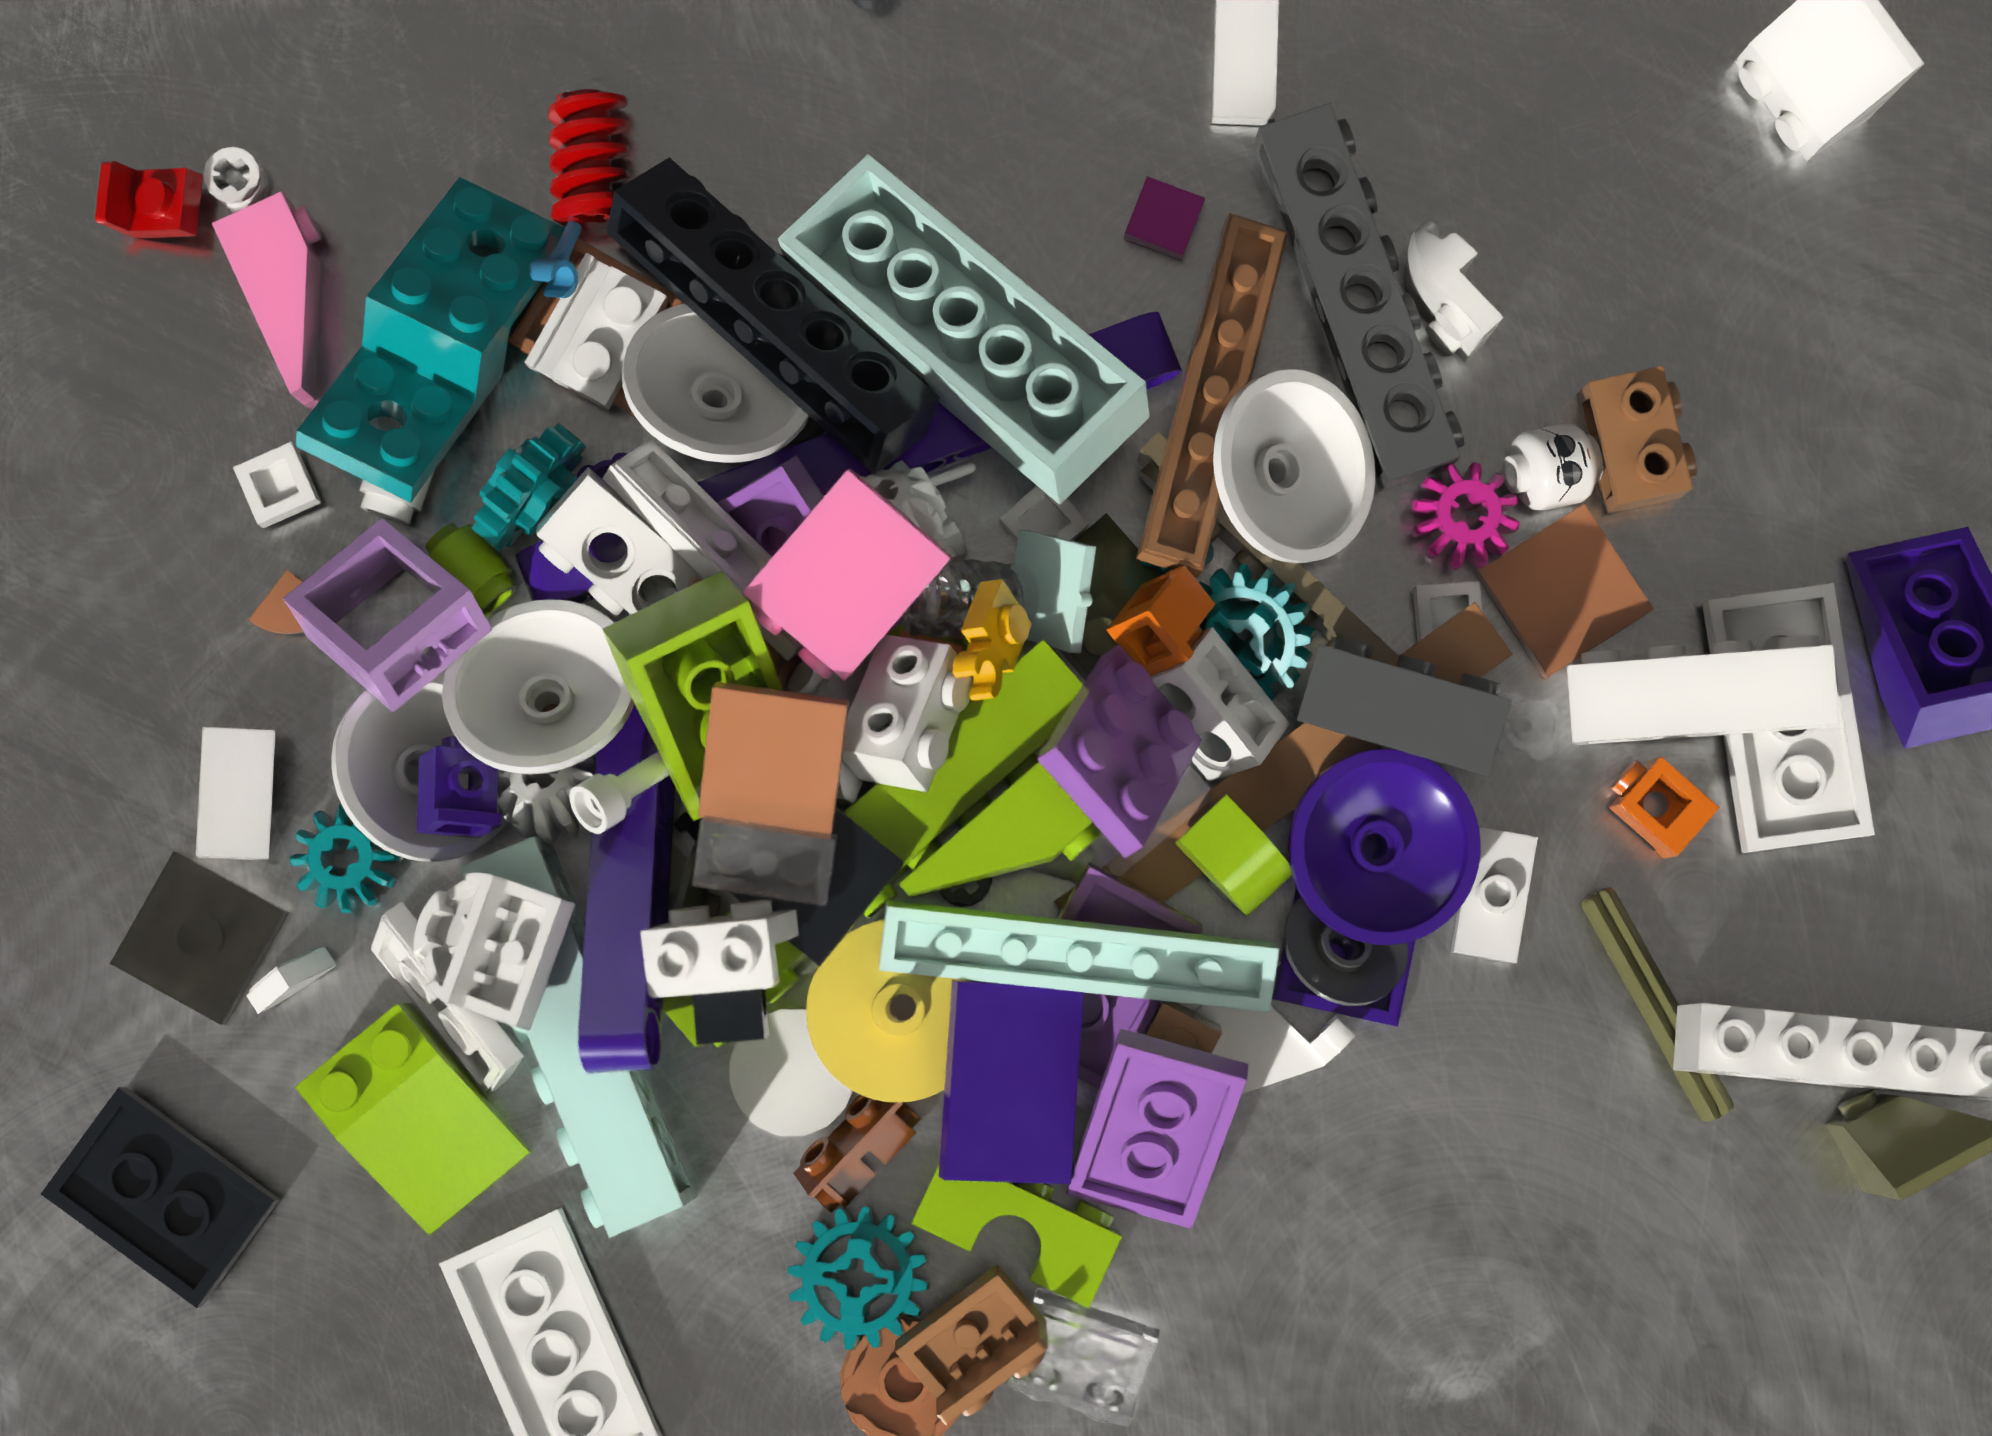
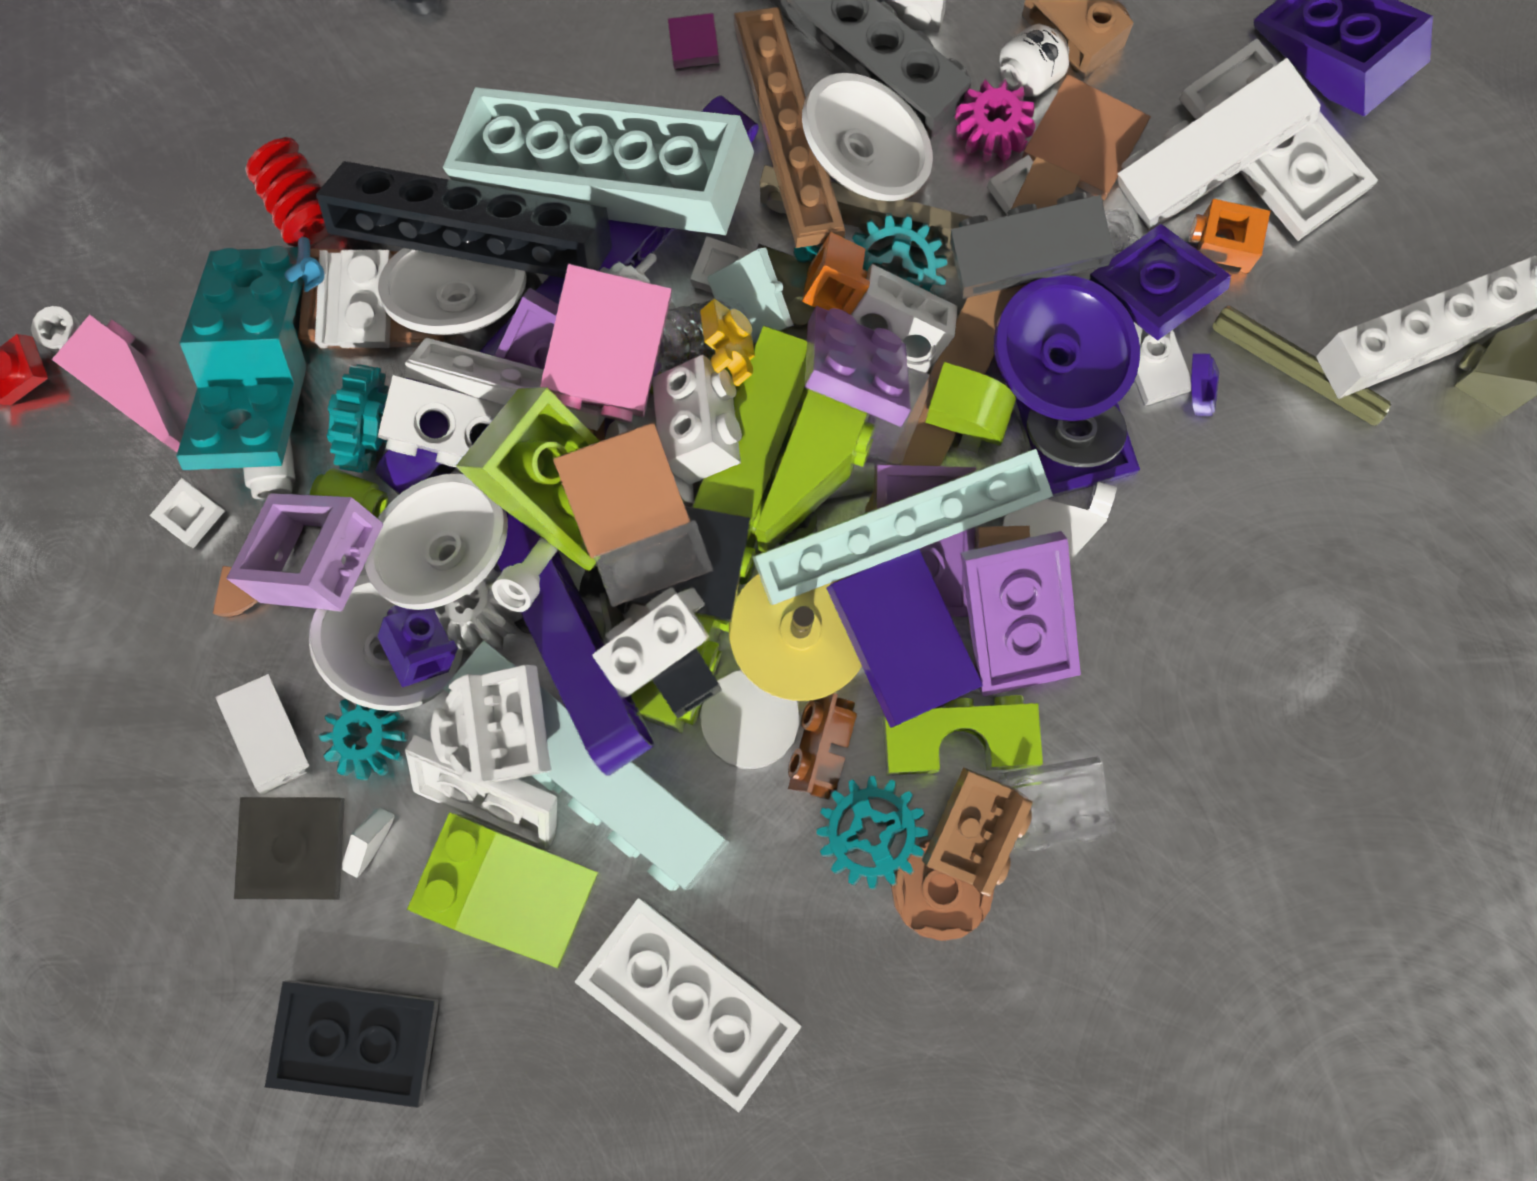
camera: 20 degrees left, 5 degrees down
none -> dark purple plate [1090,224,1231,341]
none -> dark purple tile [1191,353,1220,416]

